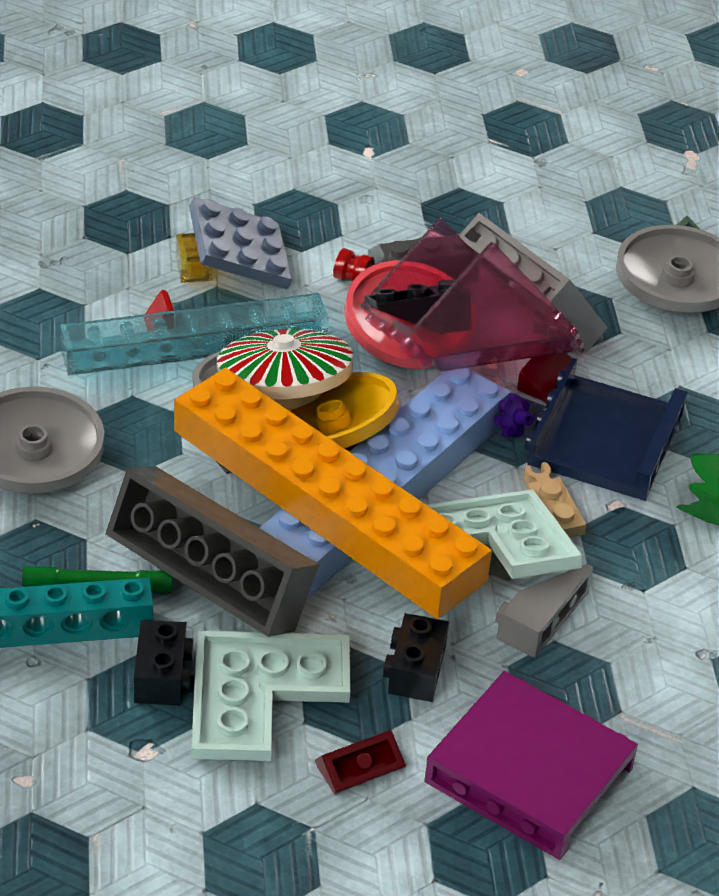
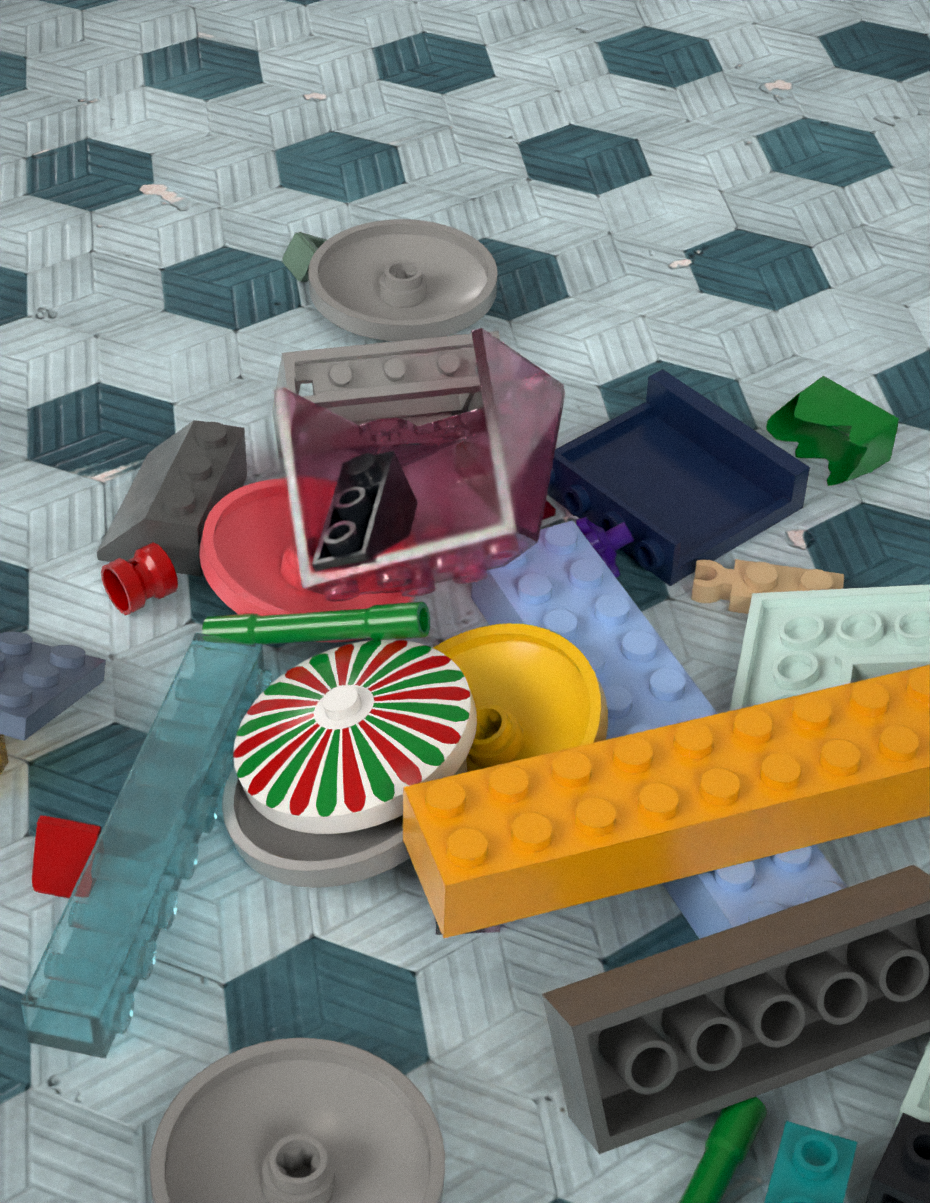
camera: 60 degrees left, 0 degrees up
none -> green piece [202,602,430,651]

